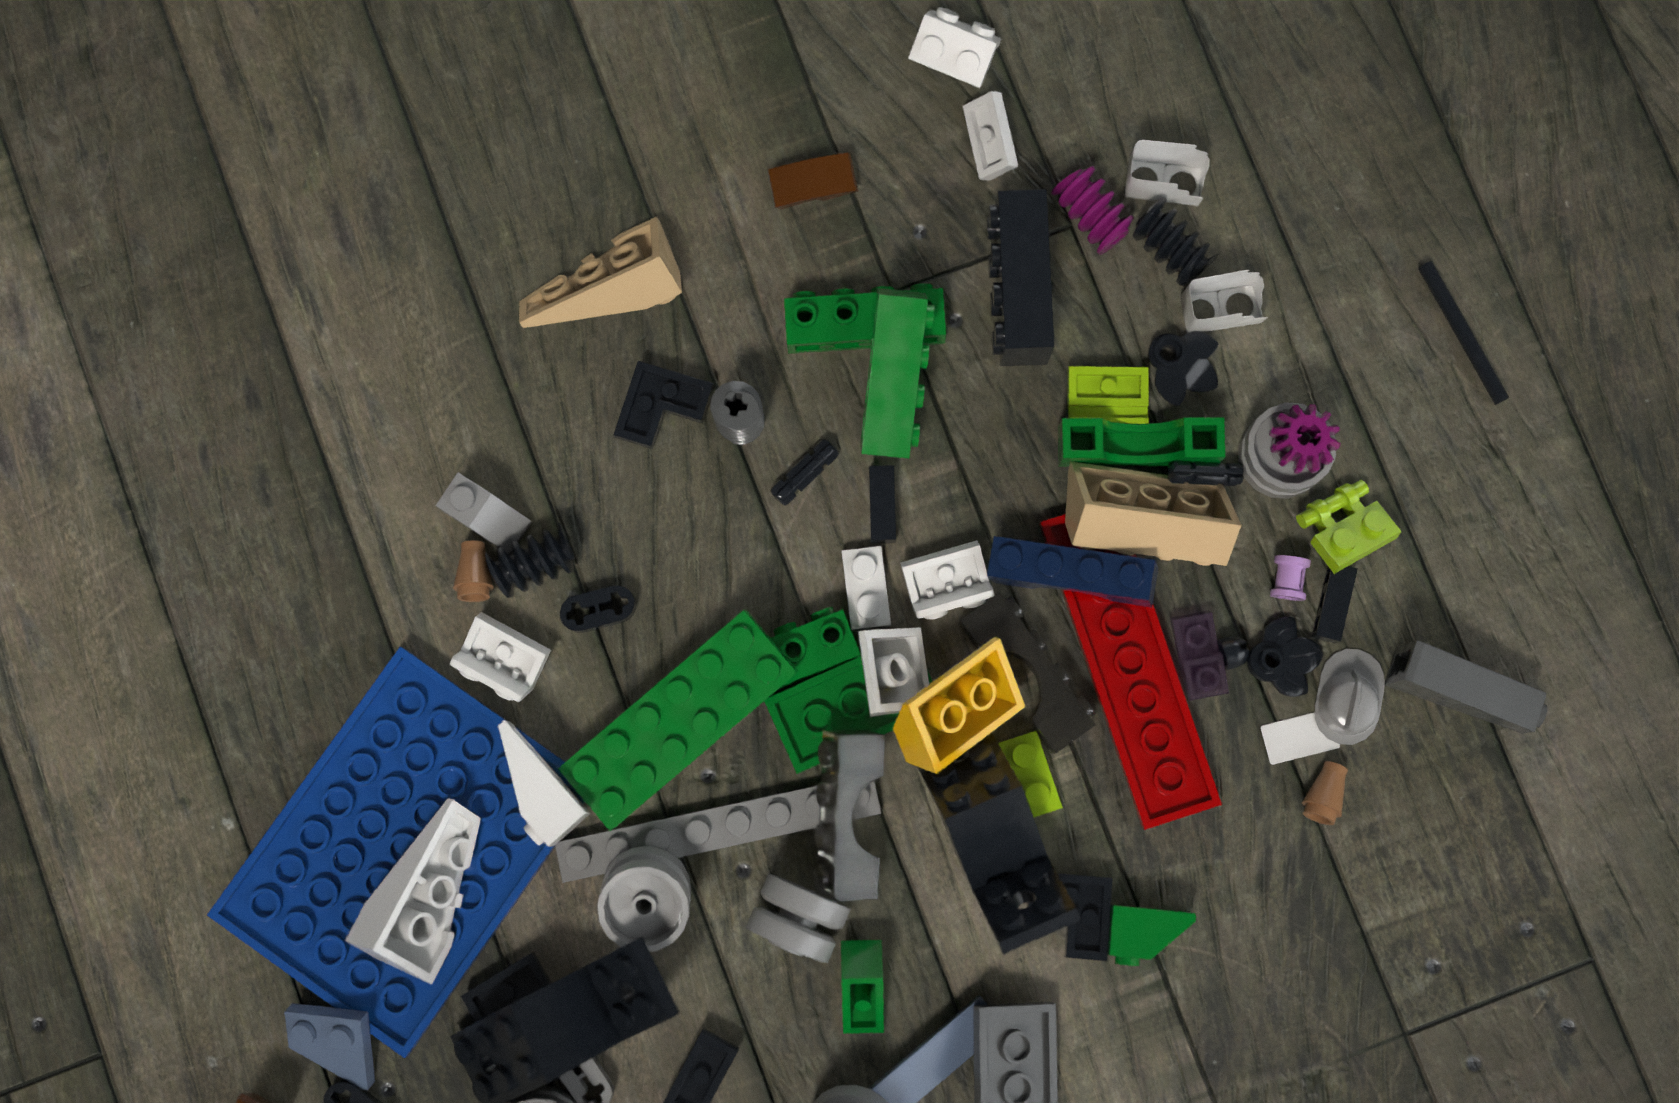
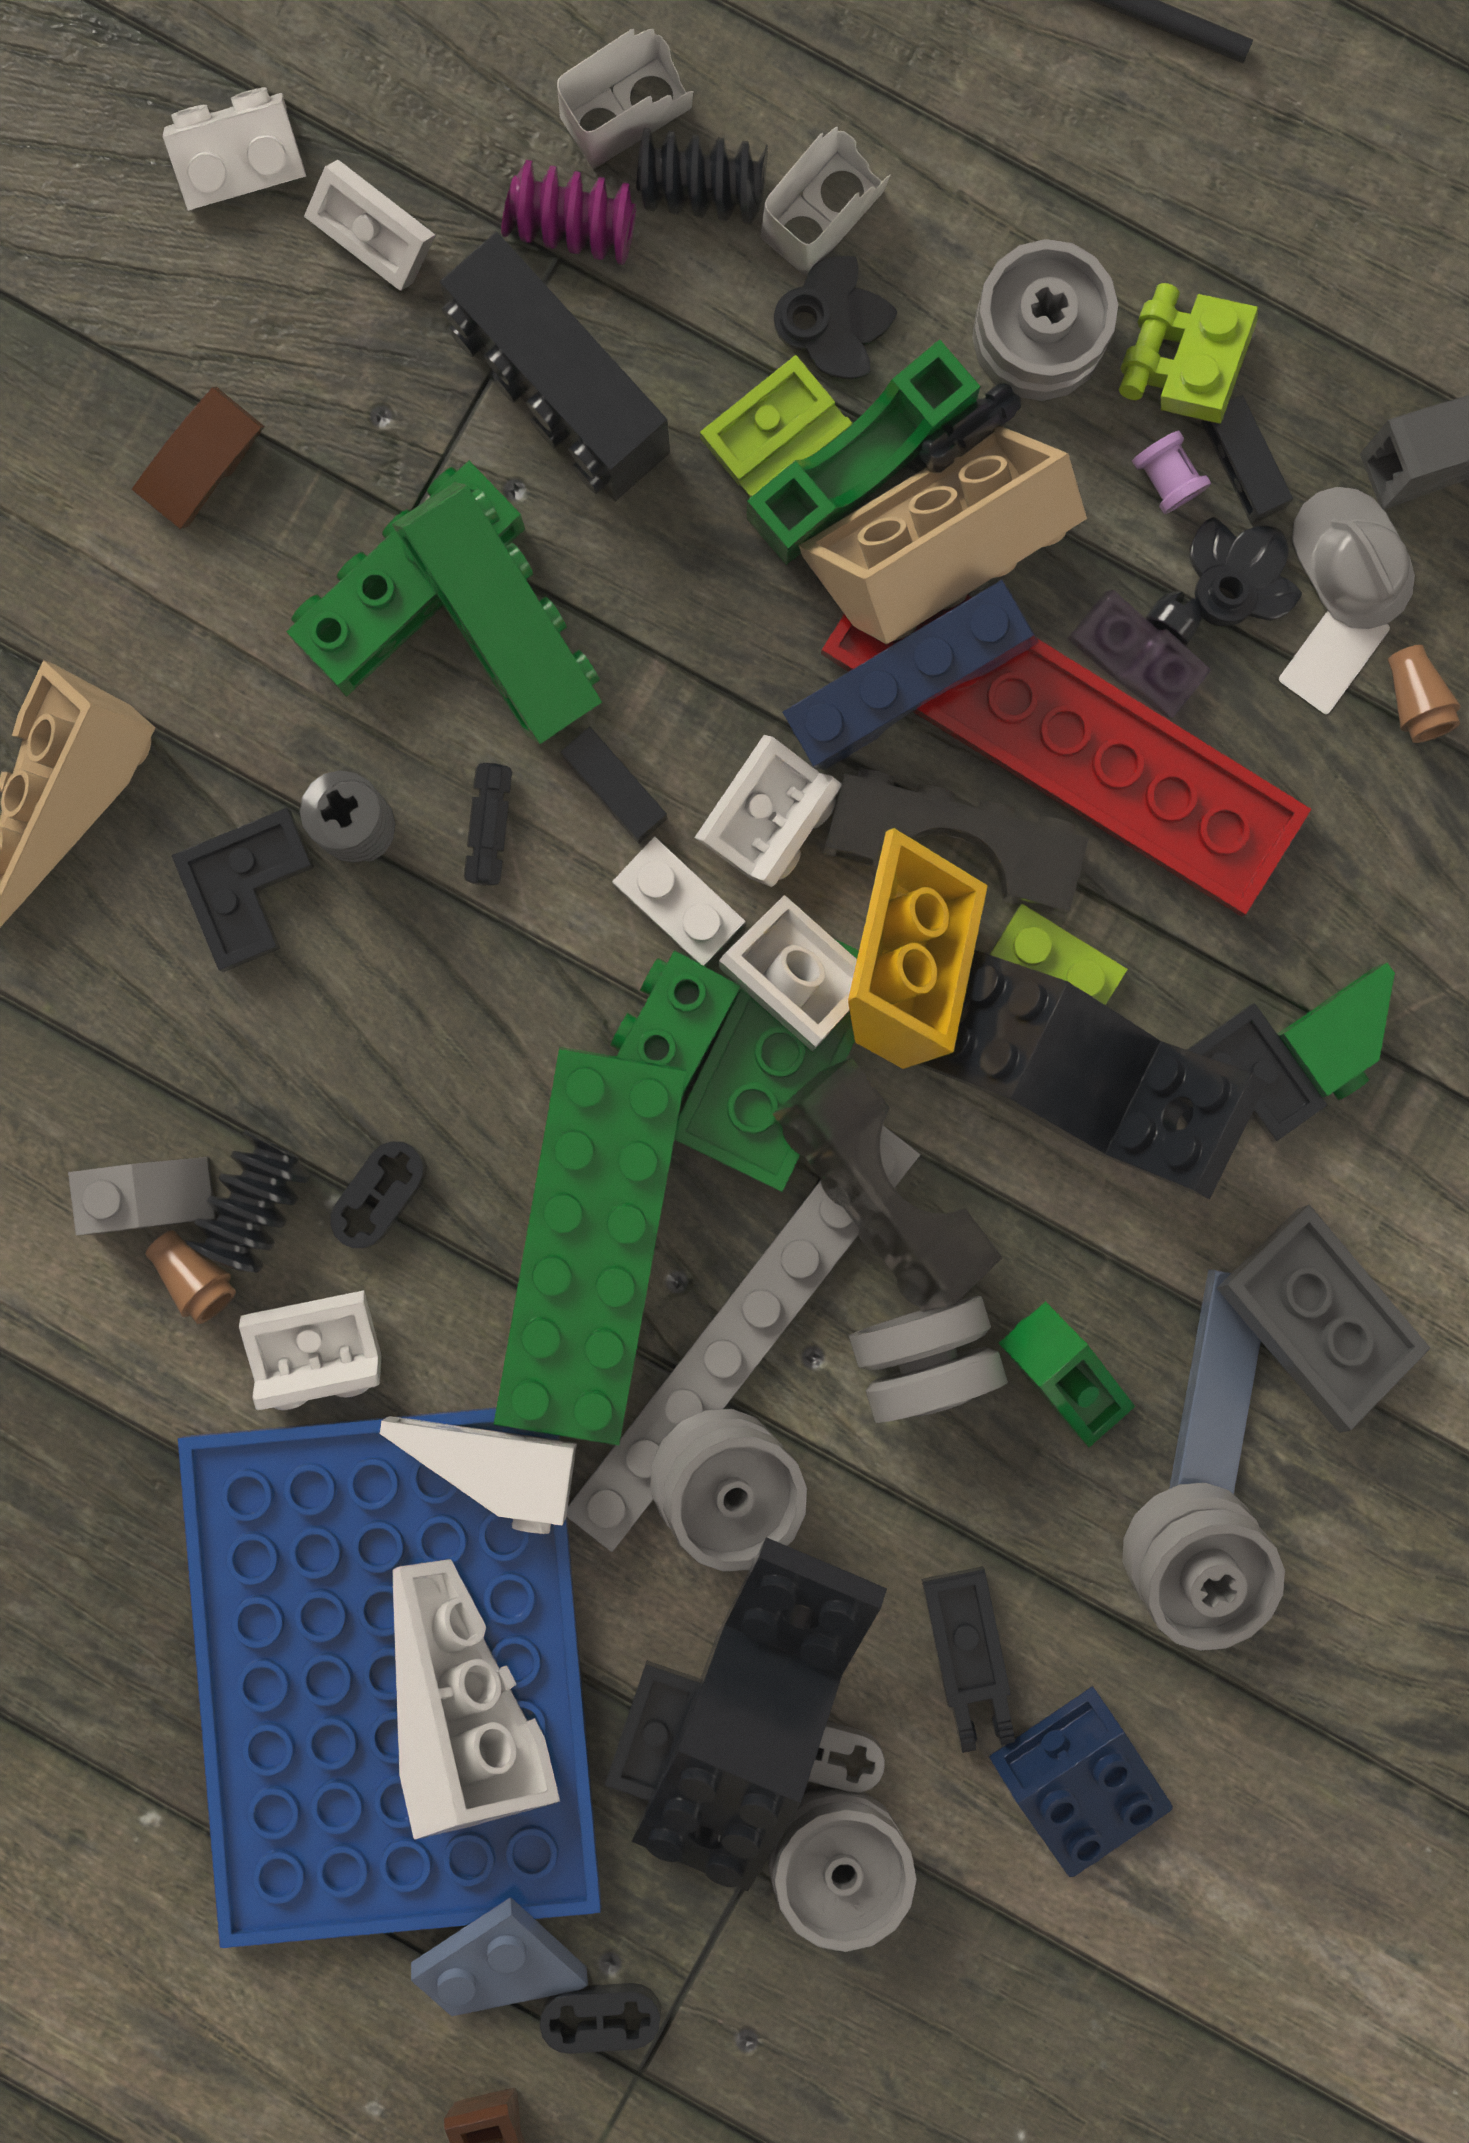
camera: 45 degrees left, 5 degrees up
magenta gear [1269,404,1341,474] -> none

